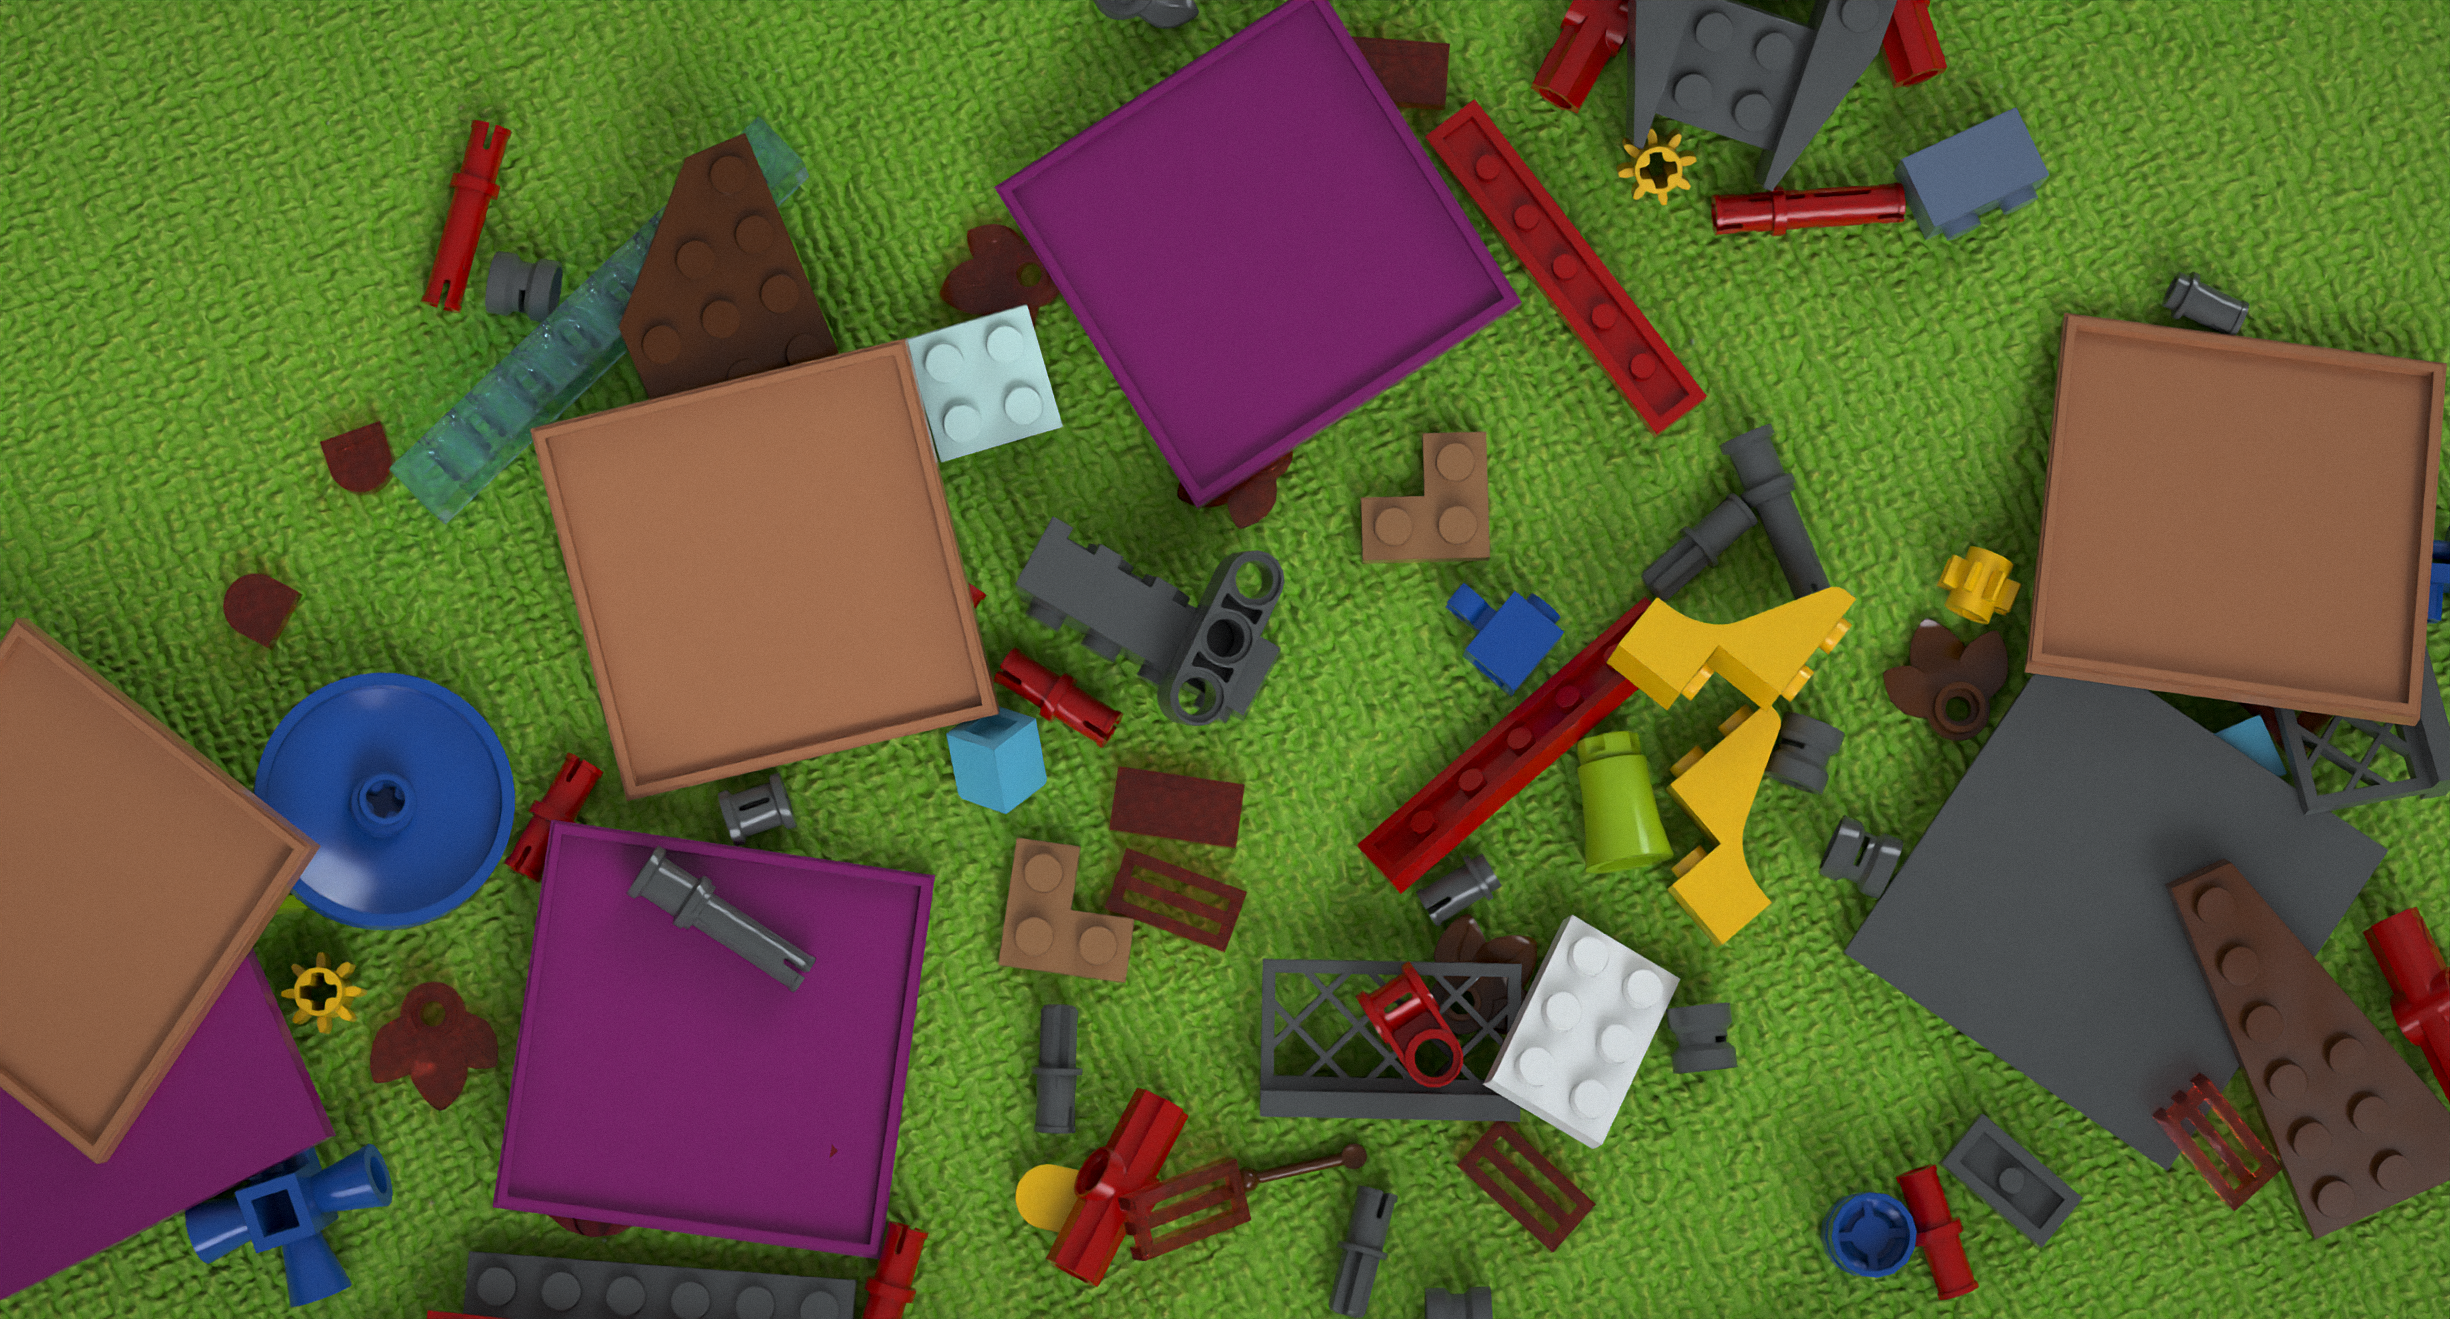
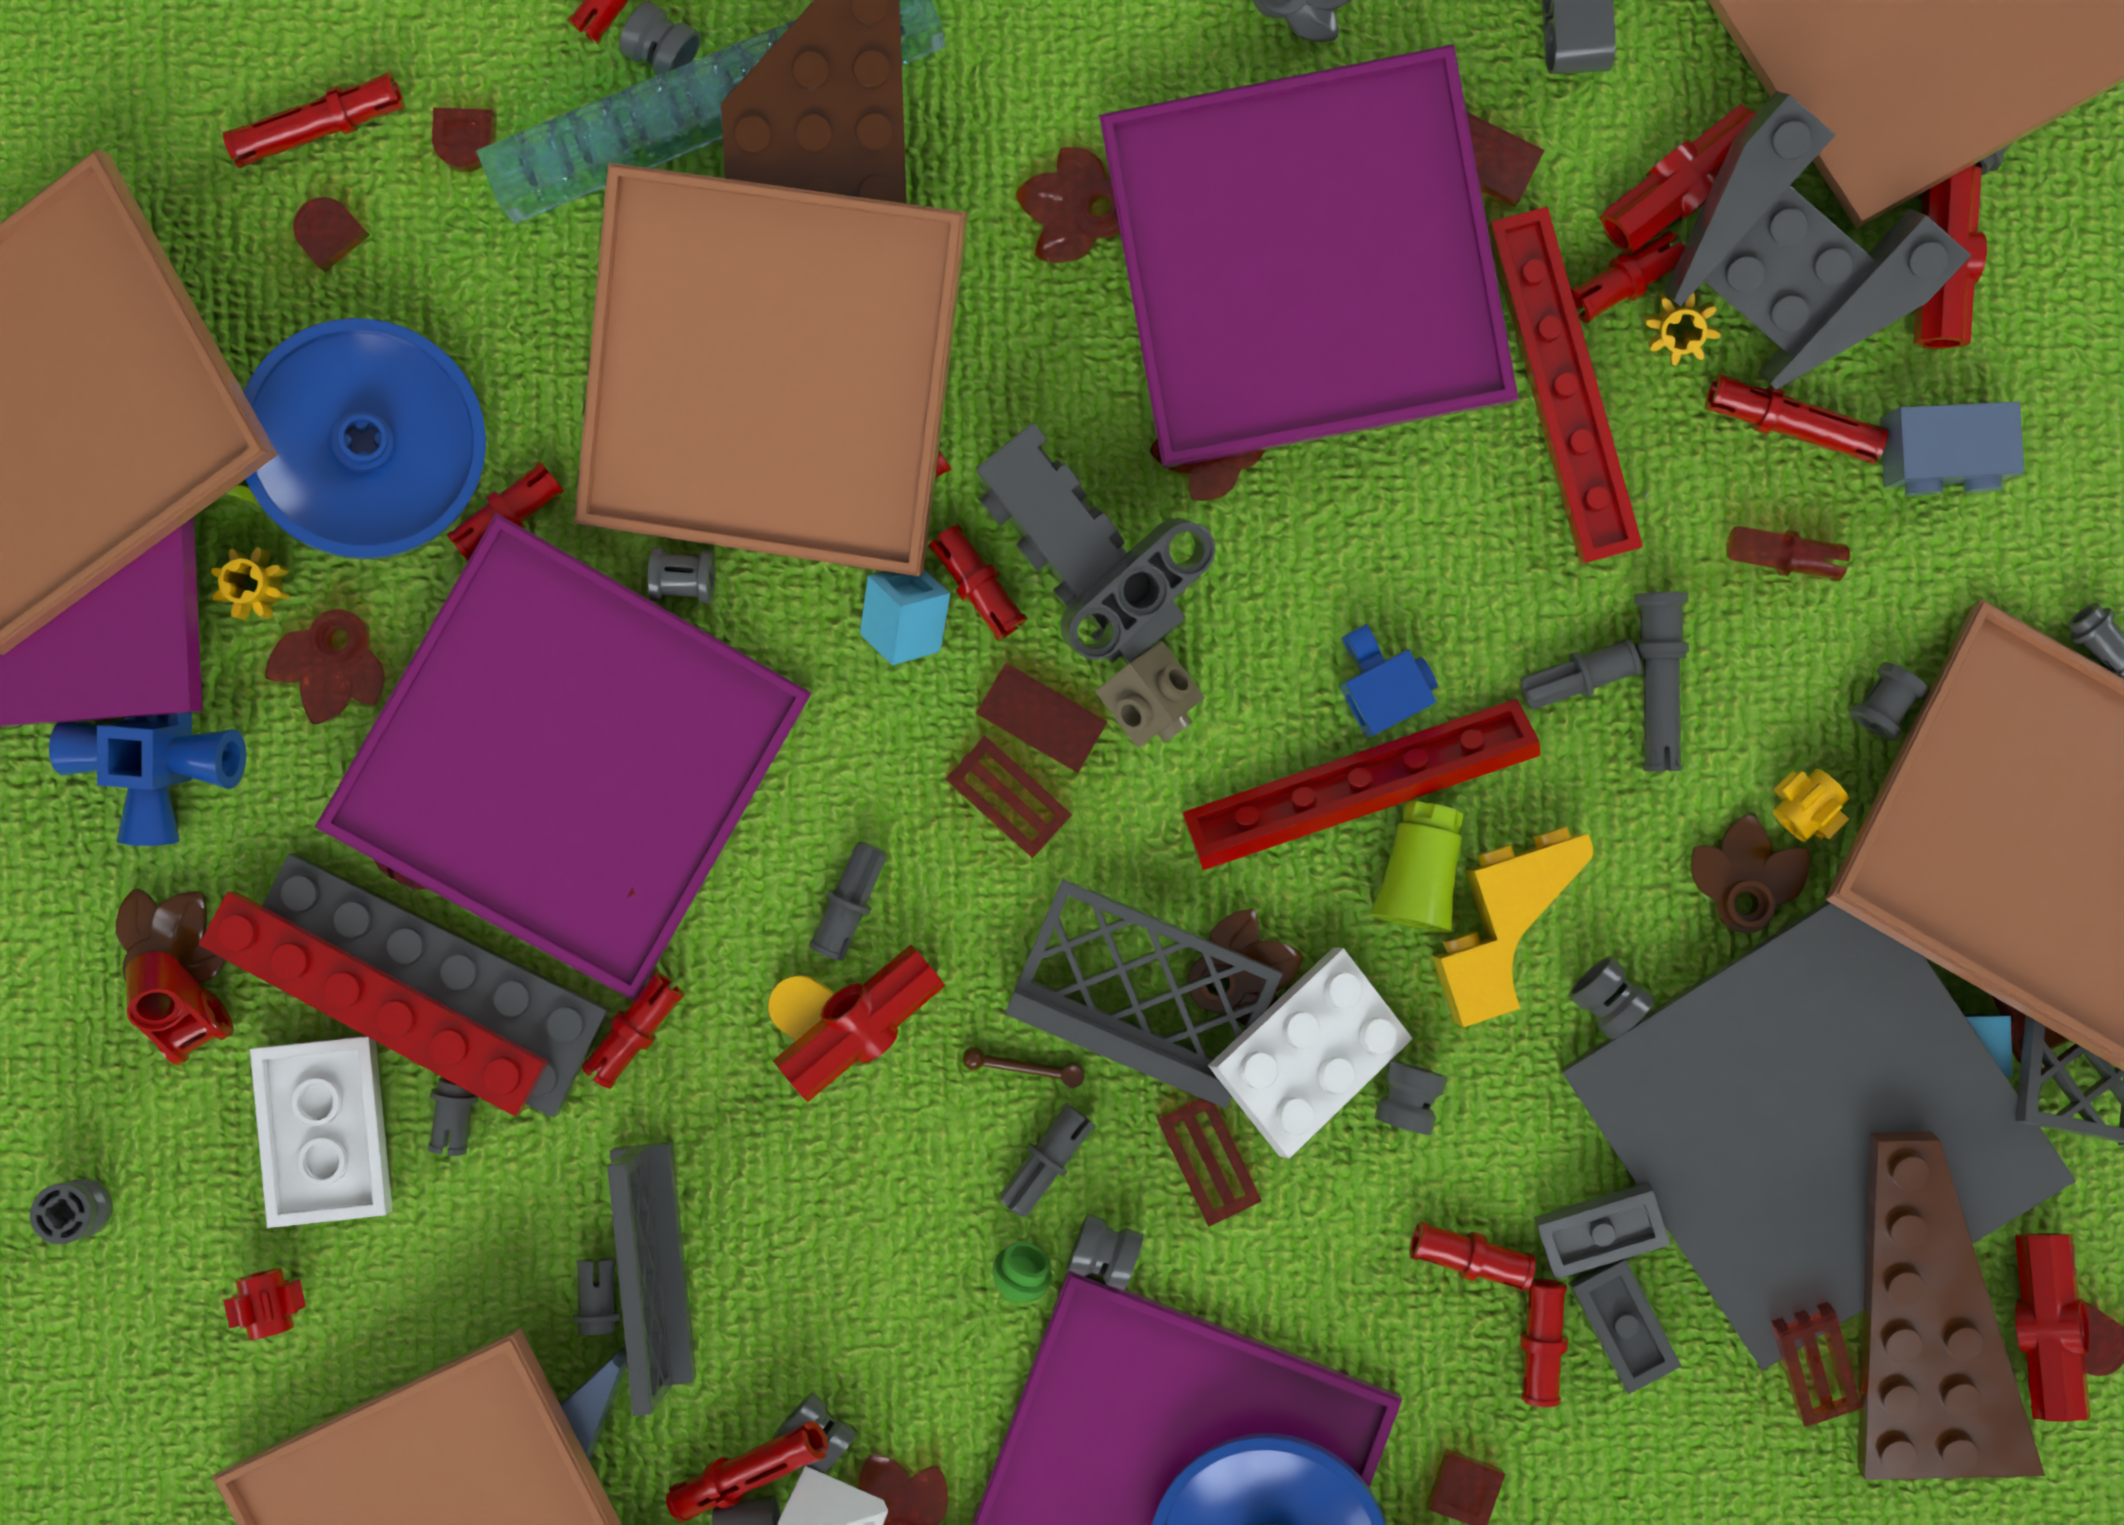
camera: 20 degrees right, 5 degrees up
dark grey pin [626,845,816,993] -> none
light aqua plate [907,304,1063,462] -> none
medium nougat plate [998,838,1135,984] -> none
clear red tile [1118,1157,1251,1261] -> none
red piece [1355,961,1463,1087] -> none
medium nougat plate [1360,432,1490,564] -> none
dark grey pin [1416,853,1502,927] -> none
yellow arch [1606,587,1856,712] -> none
dark grey wheel [1764,711,1845,795] -> none
blue wheel [1821,1192,1917,1278] -> none
none -> red pin [223,72,405,168]
none -> dark tan brick [1095,641,1205,748]
none -> red pin [1409,1221,1536,1292]
none -> dark grey plate [1534,1182,1671,1280]
none -> red pin [1571,231,1685,323]
none -> clear red axle [1726,526,1850,582]
none -> dark grey bush [1849,662,1929,741]

